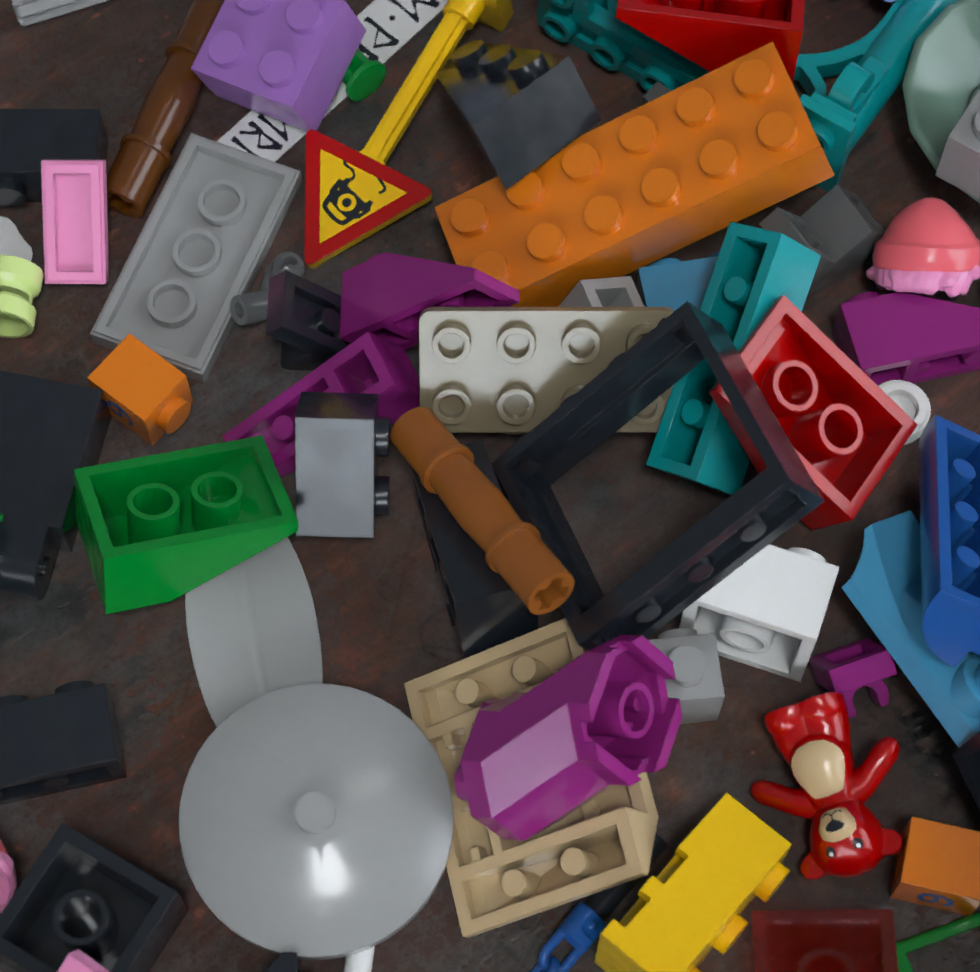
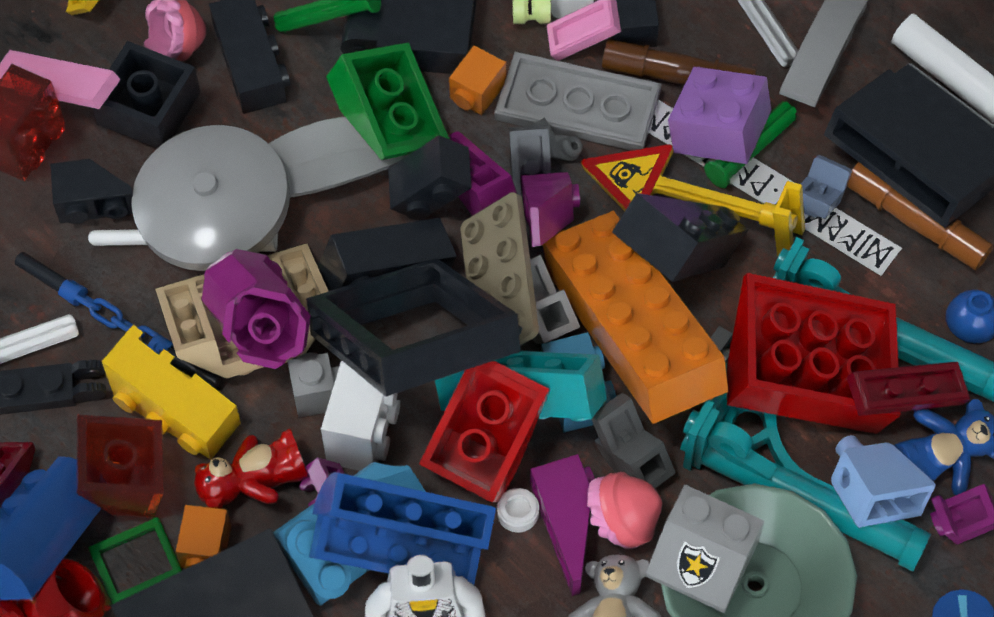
camera: 85 degrees right, 5 degrees down
dark orange piece [390,407,575,615] -> none

